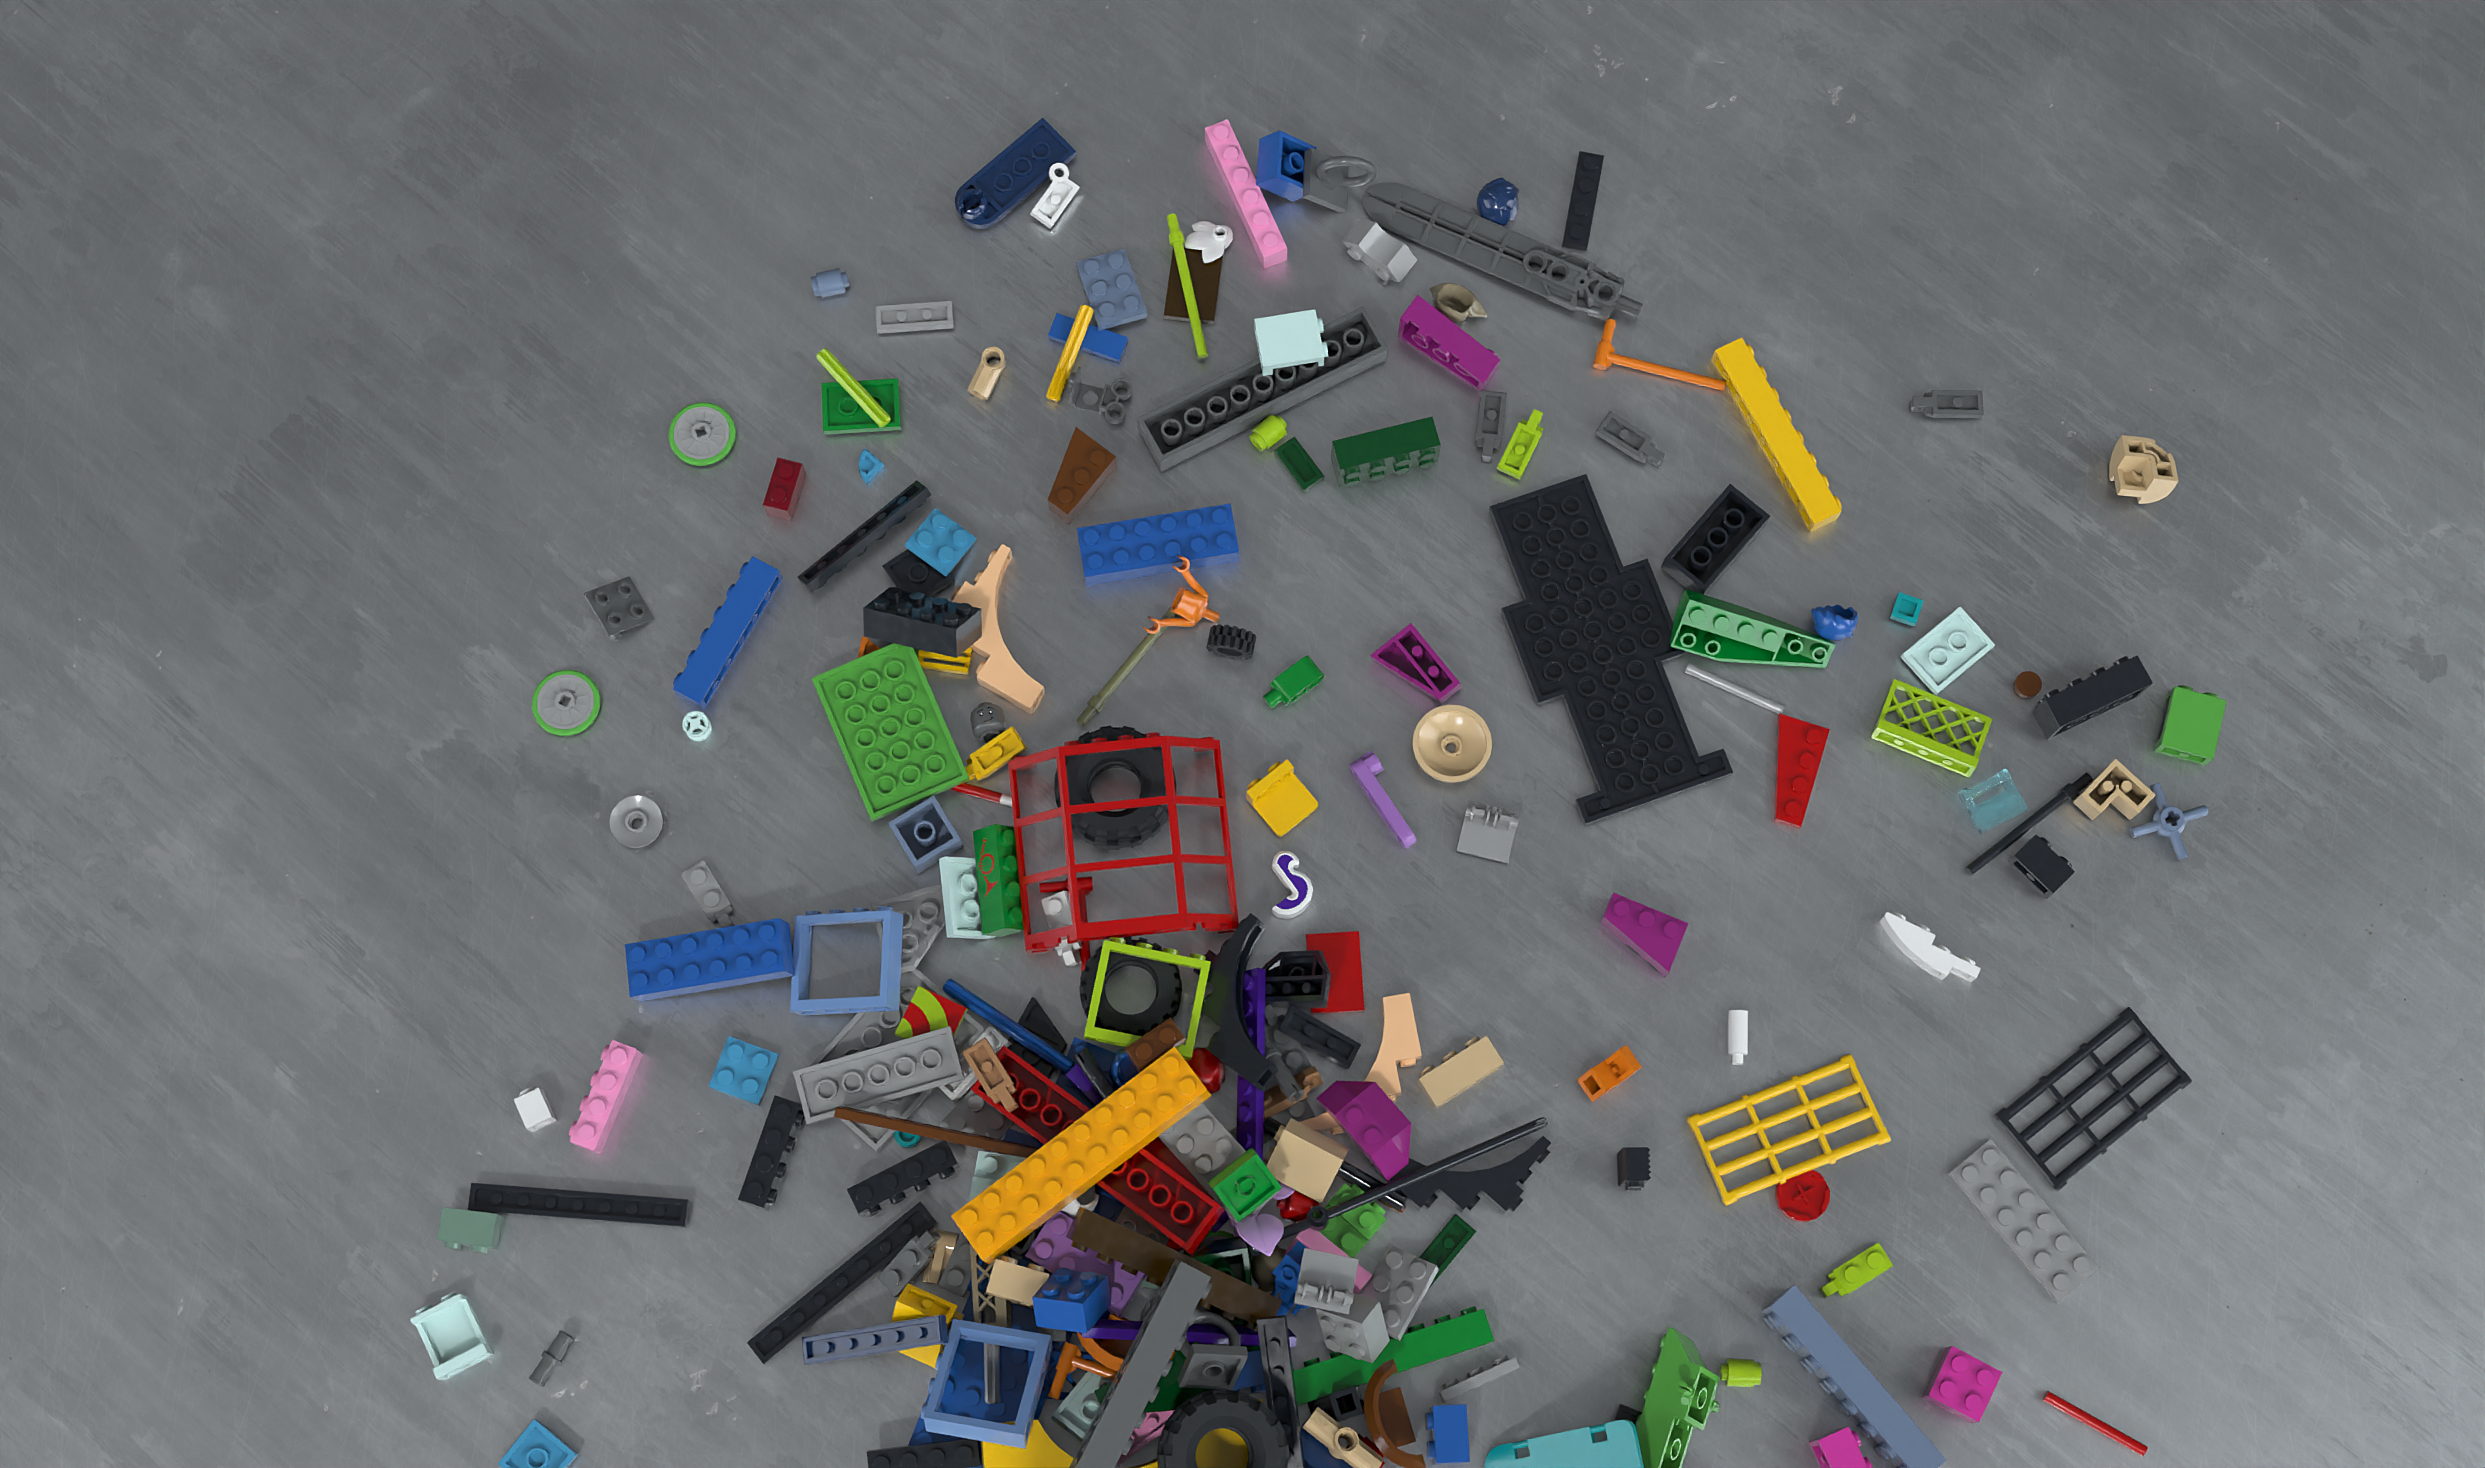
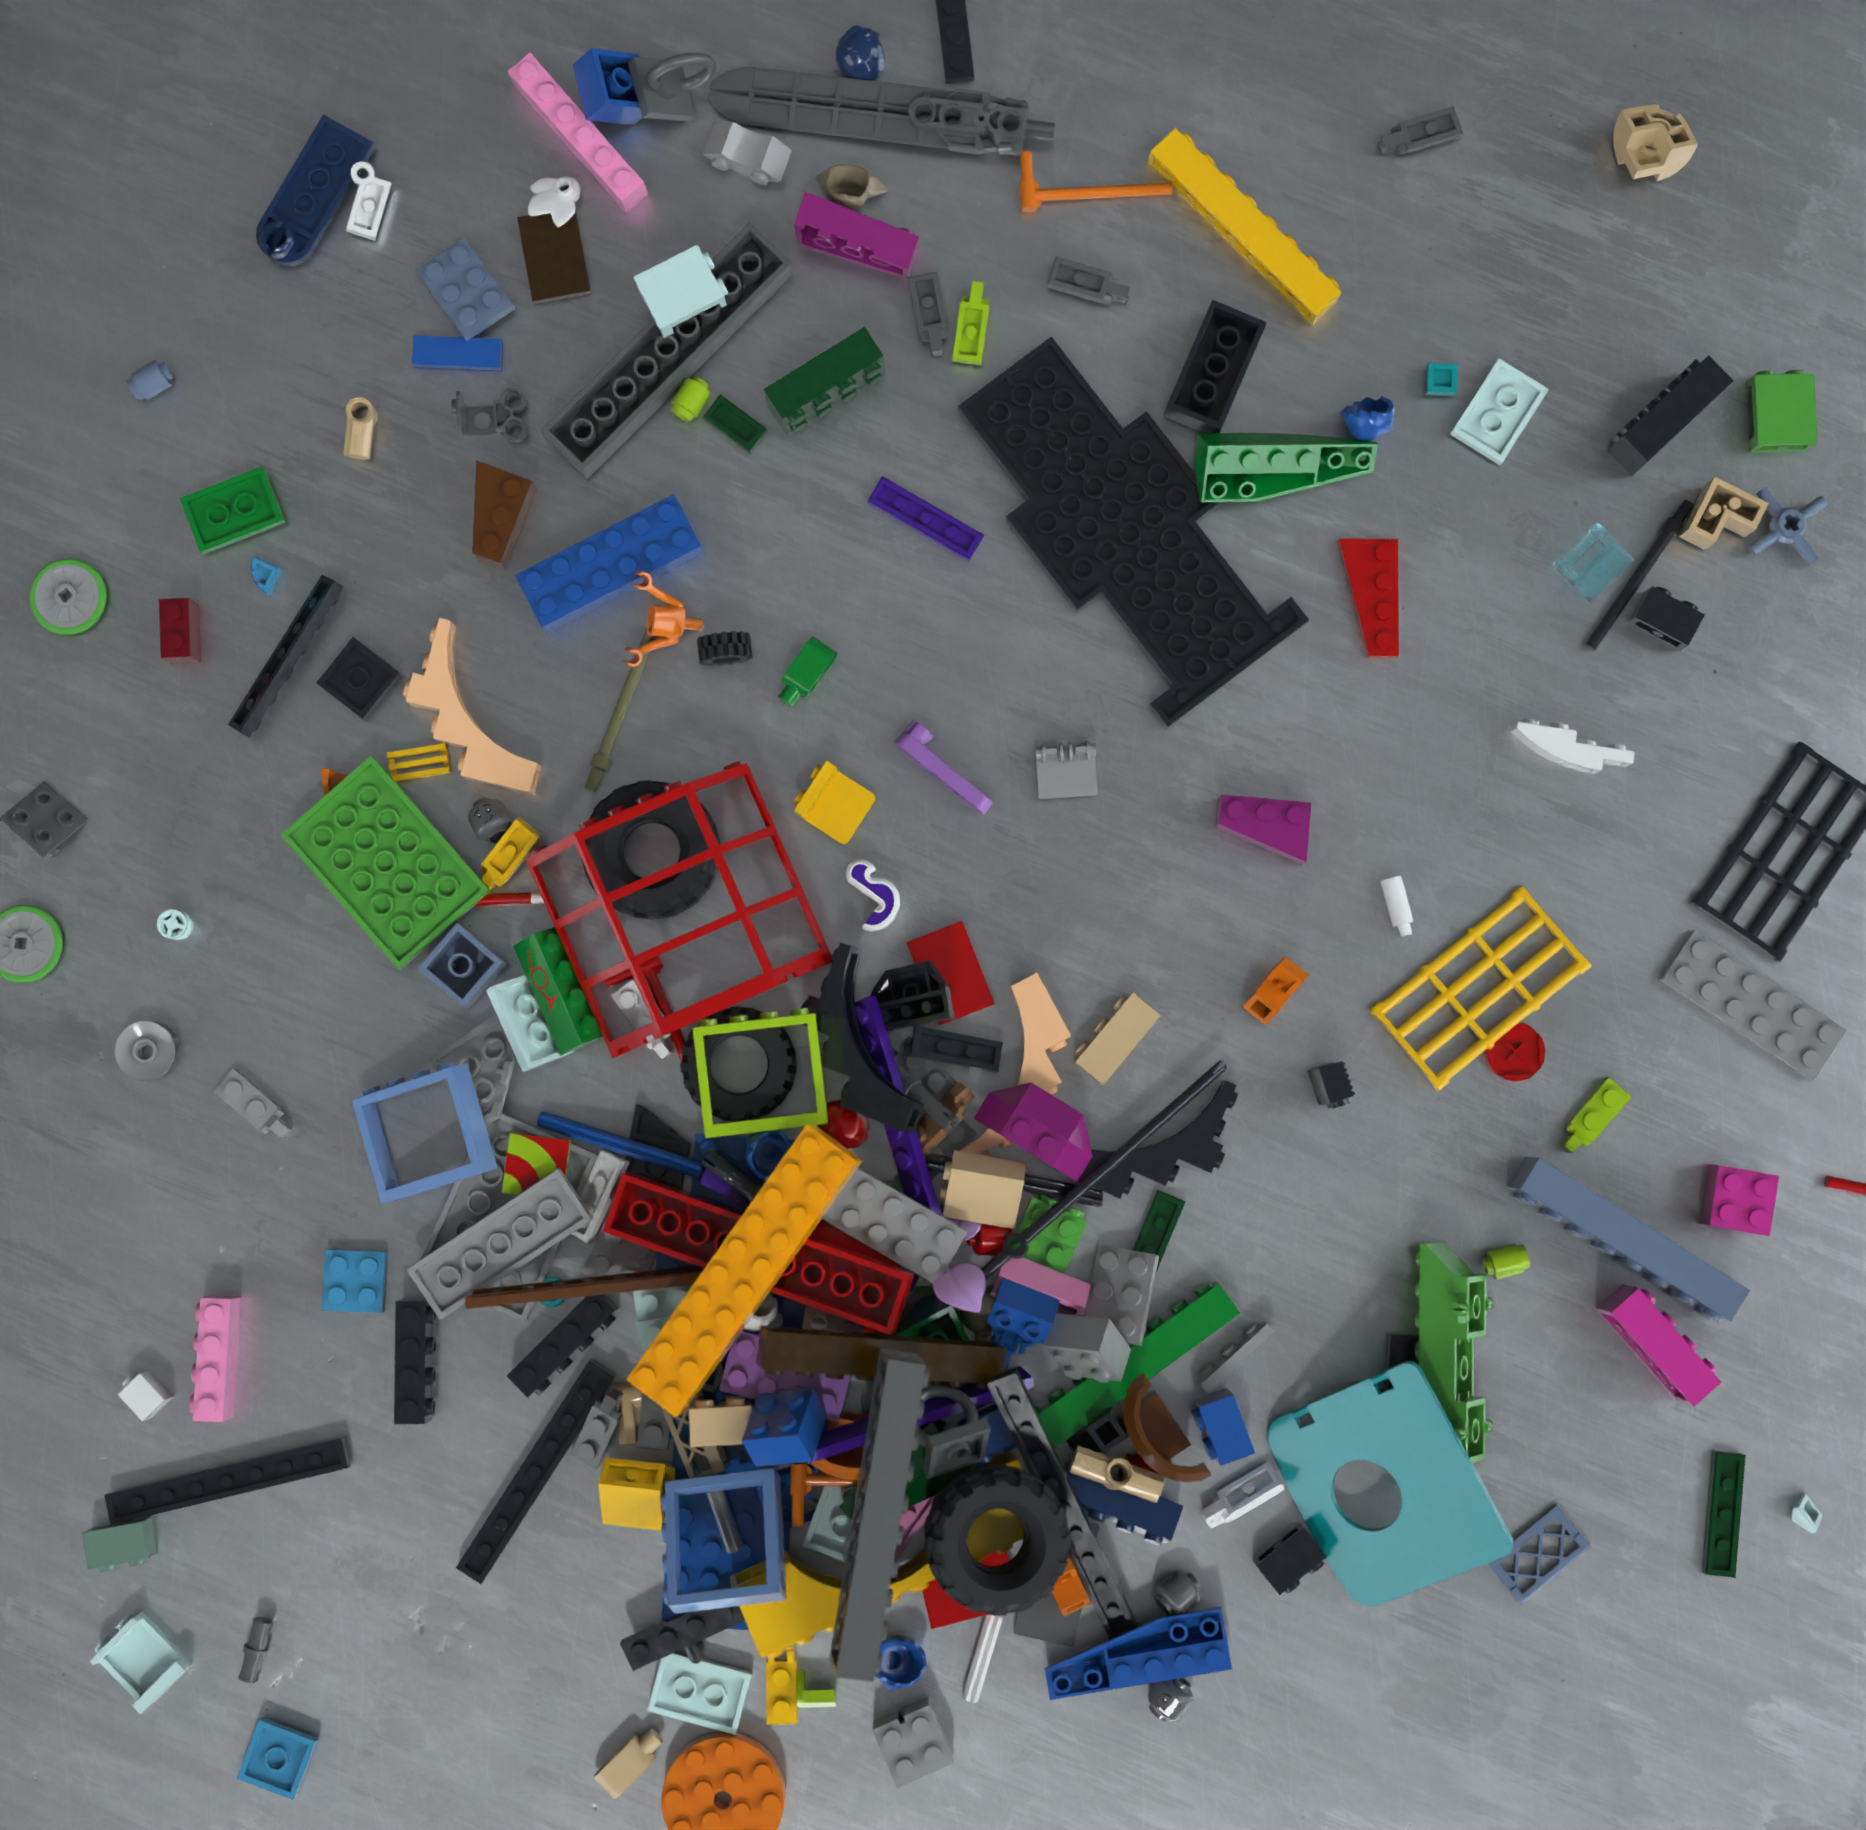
camera: 15 degrees left, 10 degrees up
blue brick [625,918,795,1002] -> none
blue brick [673,556,783,710] -> none
tile [802,1315,948,1365] -> none
lime axle [816,348,891,427] -> none
black brick [863,587,982,658] -> none
light grey plate [876,301,954,334] -> none
dark azure plate [905,508,977,577] -> none
medium nougat hinge [962,1038,1019,1113] -> none
yellow axle [1046,305,1094,402] -> none
reddish brown brick [1124,1017,1186,1073] -> none
lime bar [1167,214,1208,358] -> none
green bracket [1208,1148,1282,1222] -> none
light grey hinge [1294,1248,1359,1315] -> none
magenta wedge [1370,623,1462,704] -> none
tan dish [1412,705,1492,783] -> none
light grey bar [1685,663,1785,714] -> none
lime fence [1870,679,1992,778] -> none
reddish brown tile [2014,671,2042,699] -> none
none -> dark purple tile [867,476,984,562]

